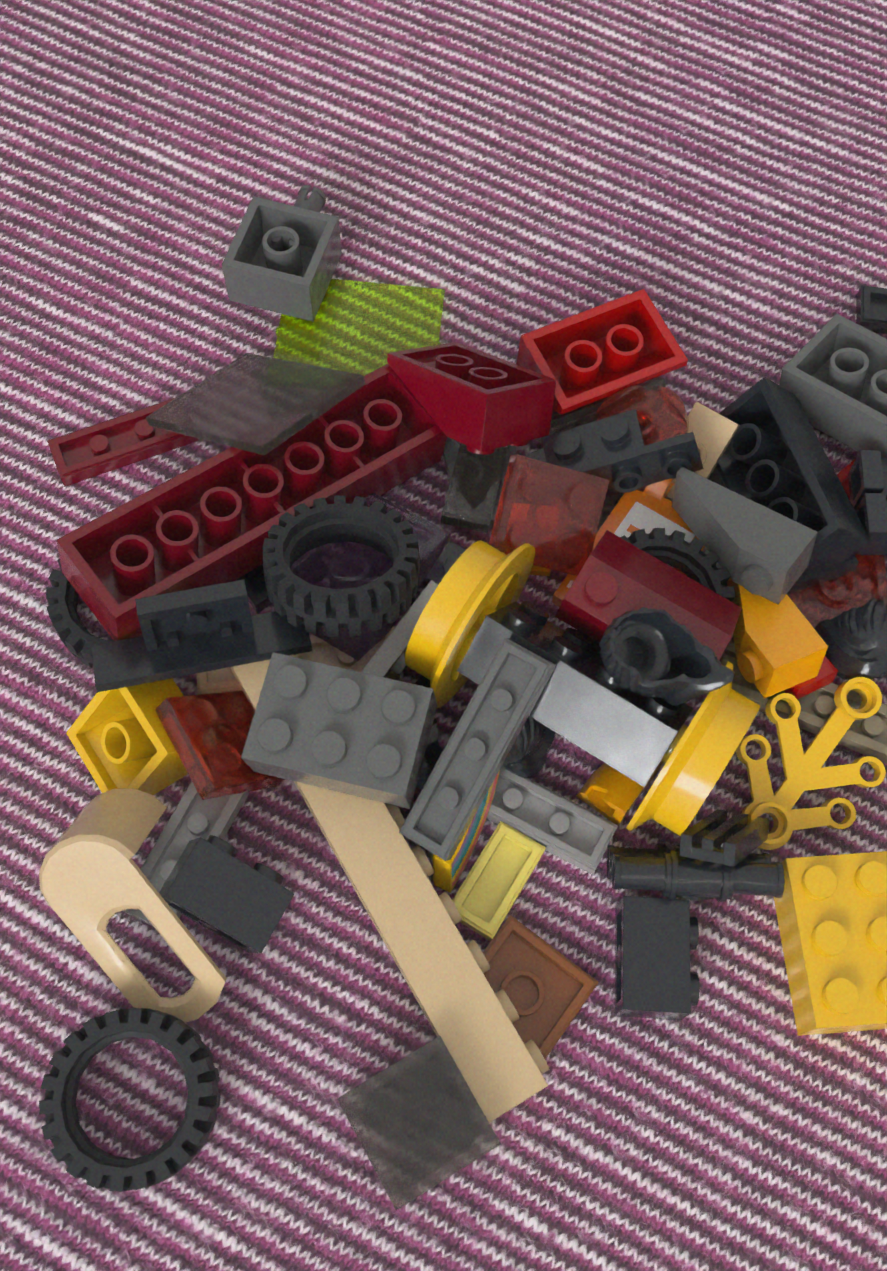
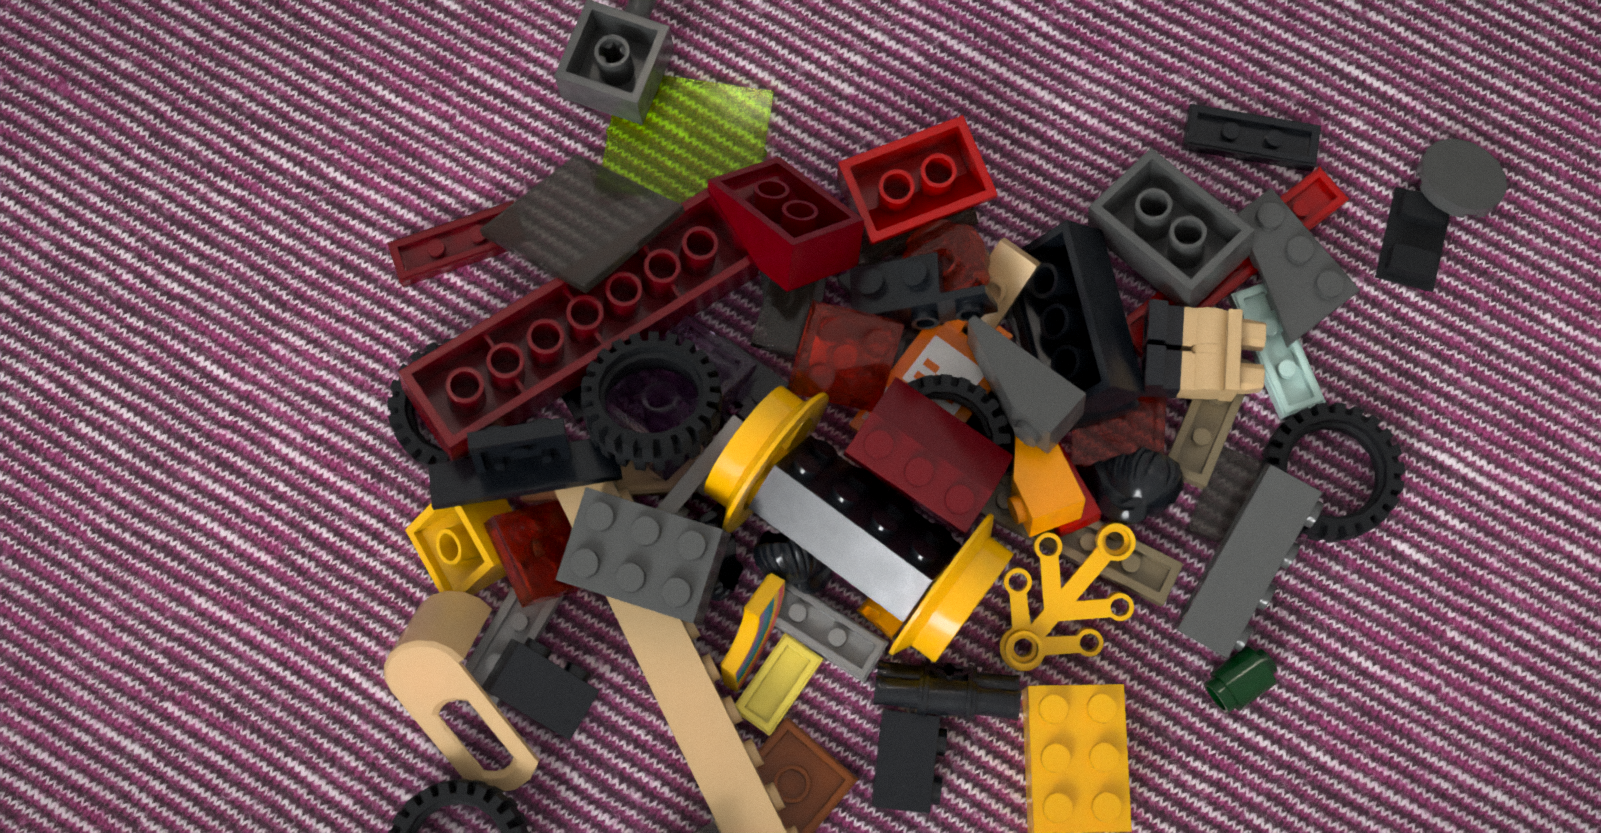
camera: 10 degrees right, 10 degrees up
dark grey tile [399,637,556,861] -> none
black hair [599,607,734,706] -> none
black tile [679,809,769,866] -> none

